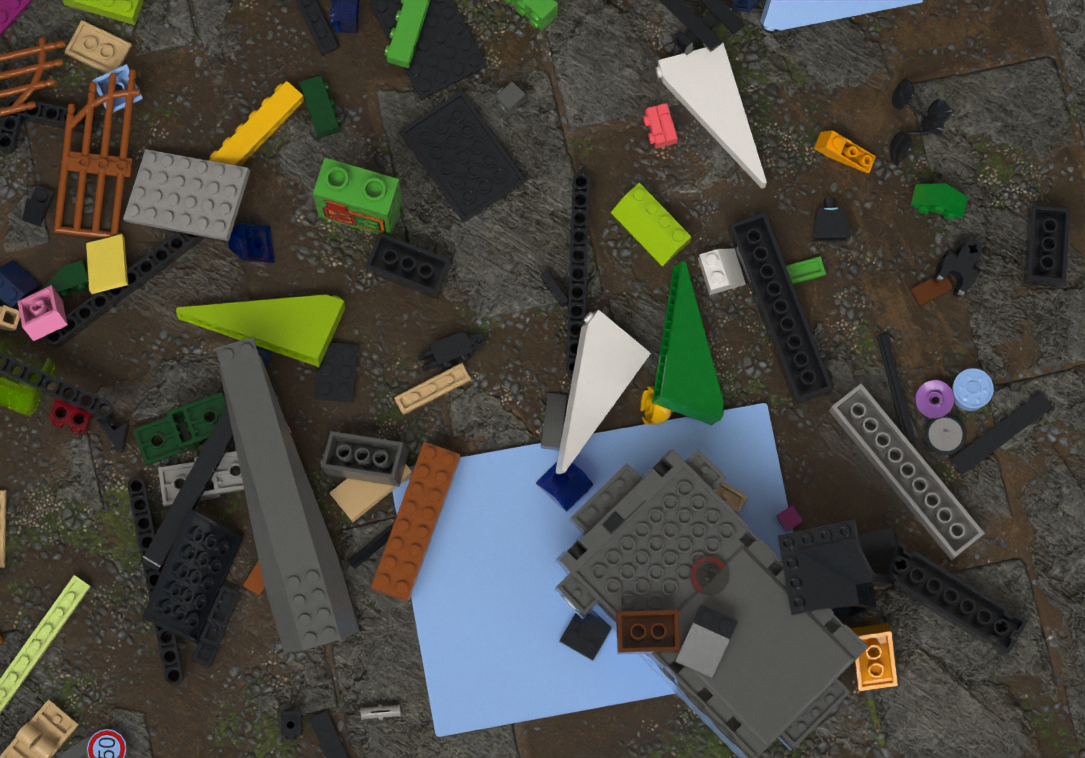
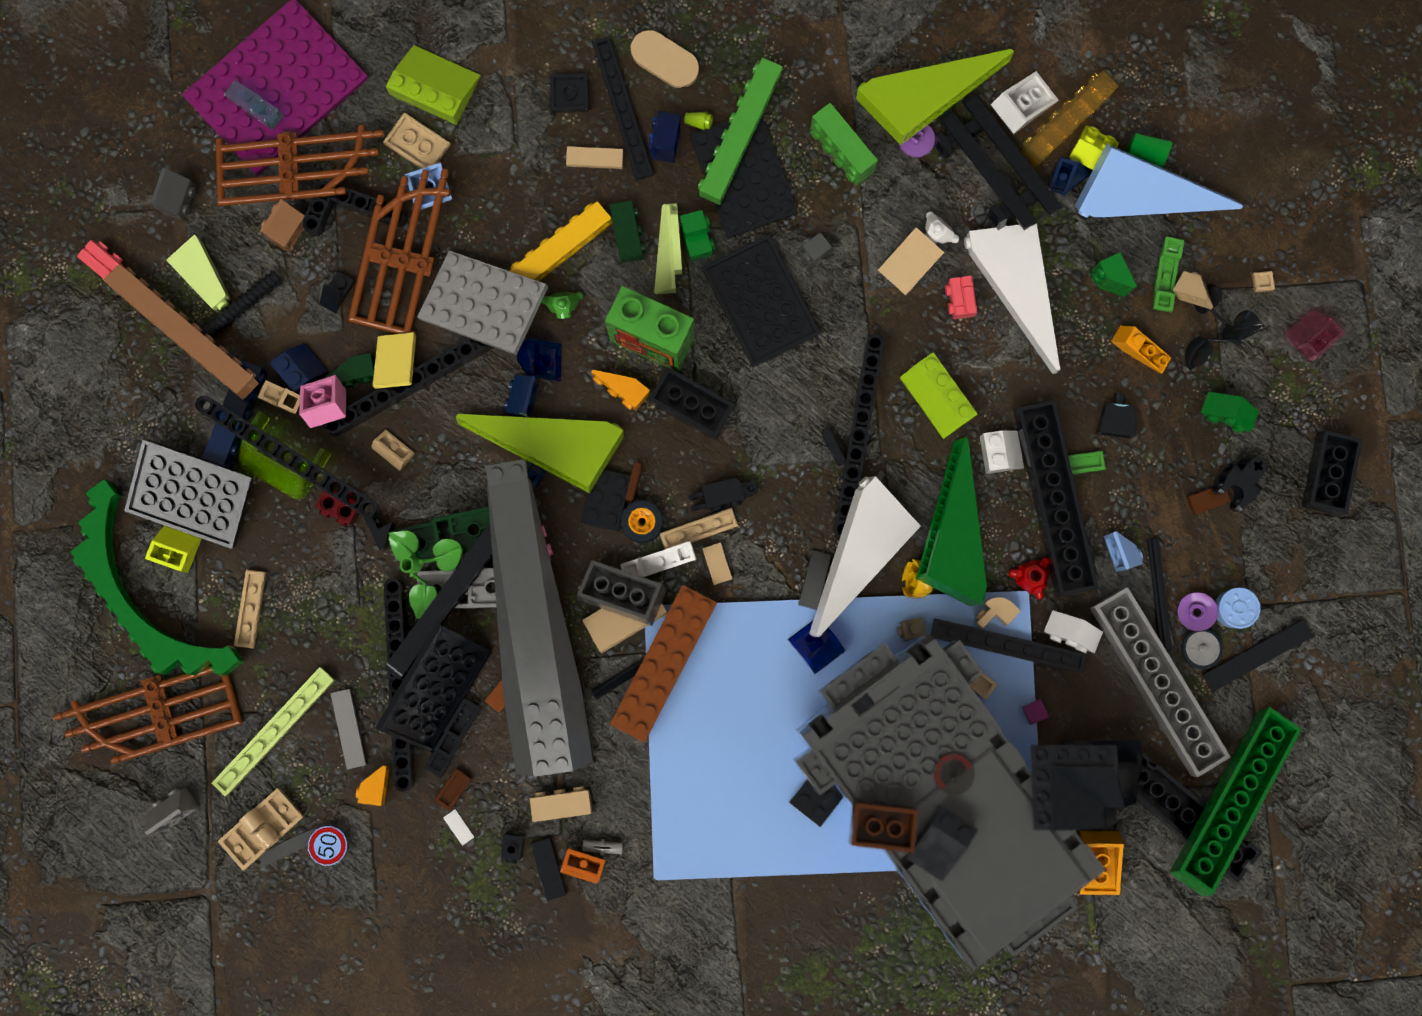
camera: 10 degrees right, 5 degrees up
none -> light grey tile [331,689,367,770]
none -> light orange slope [356,765,390,806]
none -> tan slope [372,430,415,471]
none -> bright green plant [389,530,463,619]
none -> reddish brown tile [434,768,473,811]
none -> white sticker [443,809,474,845]
none -> dark blue slope [504,375,539,418]
none -> tan brick [530,786,592,822]
none -> bright green rock [541,292,583,319]
none -> orange brick [560,849,605,884]
none -> tan tile [566,146,623,169]
none -> light orange slope [591,370,651,411]
none -> white slope [620,541,696,577]
none -> black wheel [621,500,663,543]
none -> reddish brown tile [625,462,642,503]
none -> yellowish green wedge [654,203,682,294]
none -> green brick [680,210,715,262]
none -> tan tile [702,543,732,585]
none -> tan tile [878,227,944,295]
none -> dark tan bracket [897,617,927,641]
none -> white rock [925,211,959,244]
none -> black plate [930,618,1087,673]
none -> tan brick [974,597,1021,628]
none -> red rock [1008,557,1049,600]
none -> white brick [1044,610,1103,654]
none -> green slope [1091,253,1137,297]
none -> light blue slope [1103,531,1143,572]
none -> bright green slope [1153,237,1184,313]
none -> green brick [1169,707,1302,896]
none -> tan slope [1173,271,1213,309]
none -> tan tile [1252,271,1275,293]
none -> clear pink slope [1284,310,1345,362]

